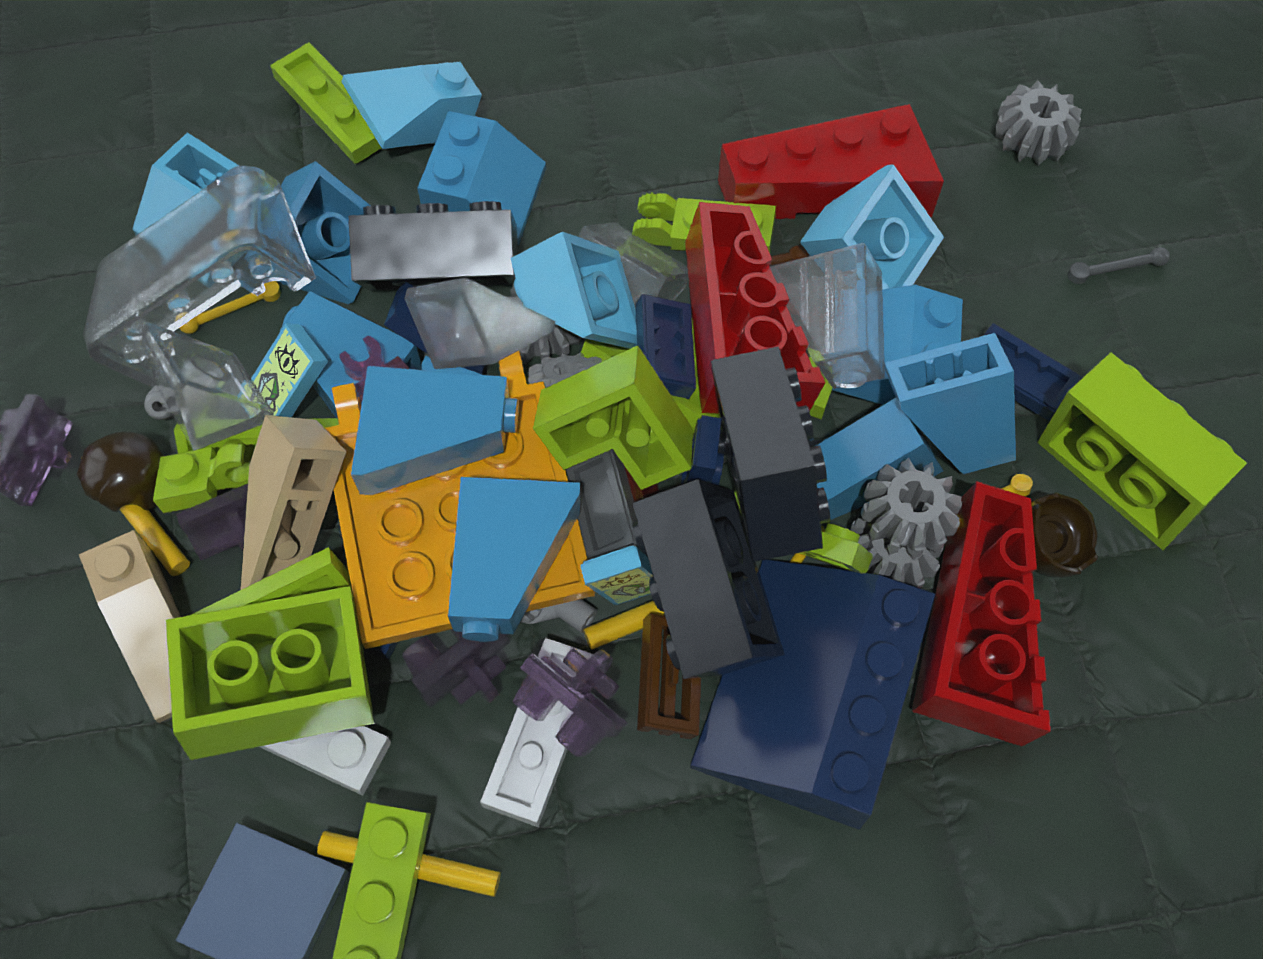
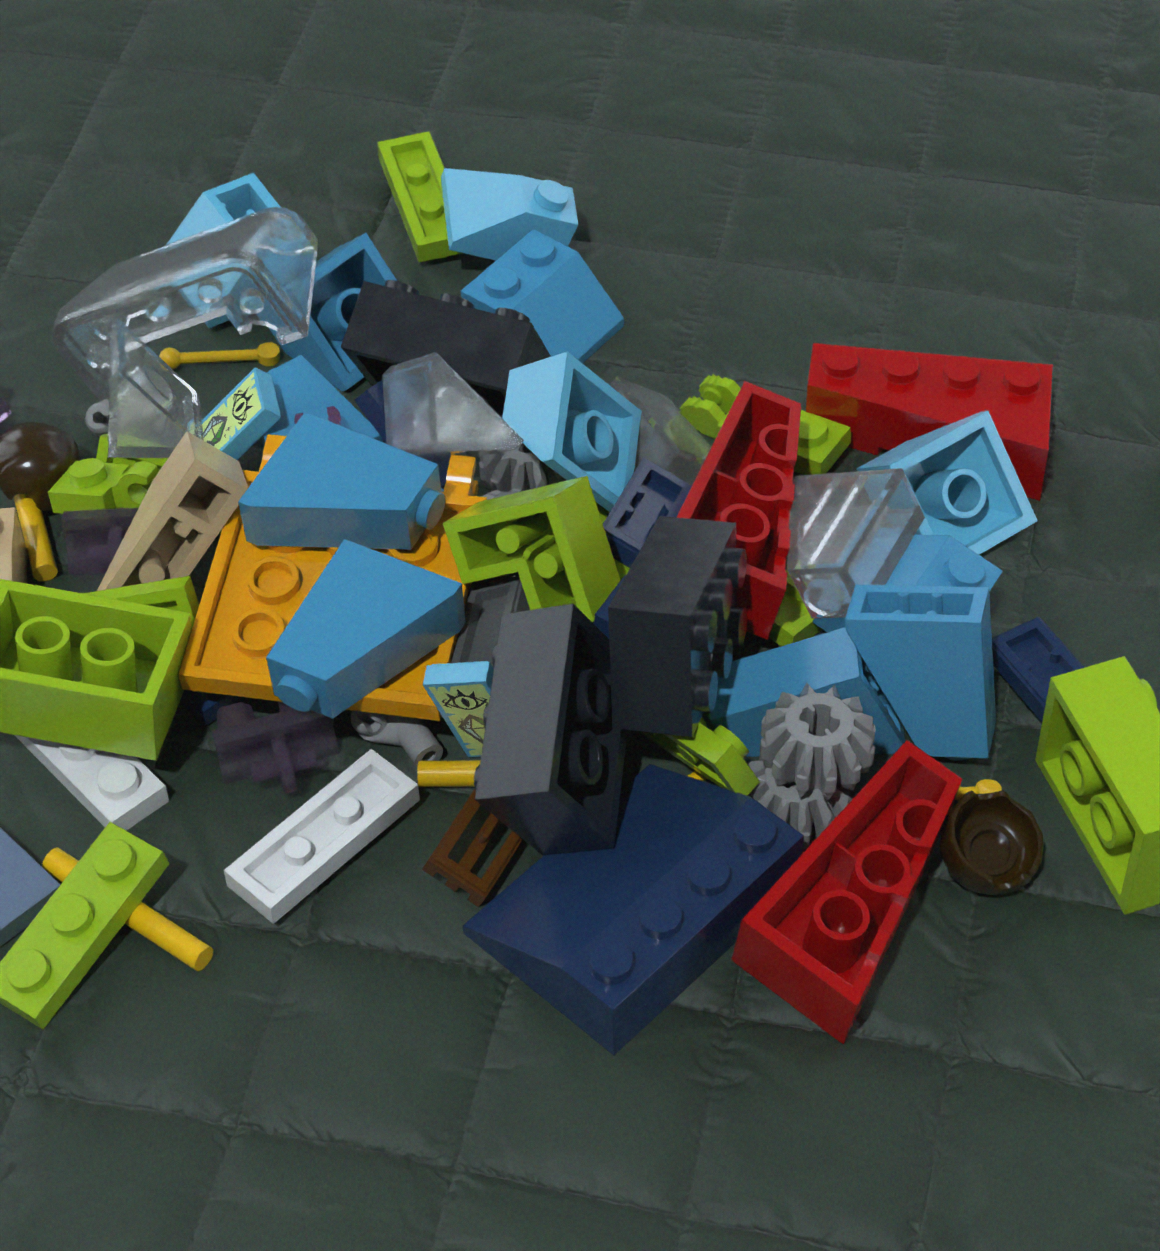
camera: 25 degrees right, 15 degrees down
clear purple hips [513,648,628,757] -> none

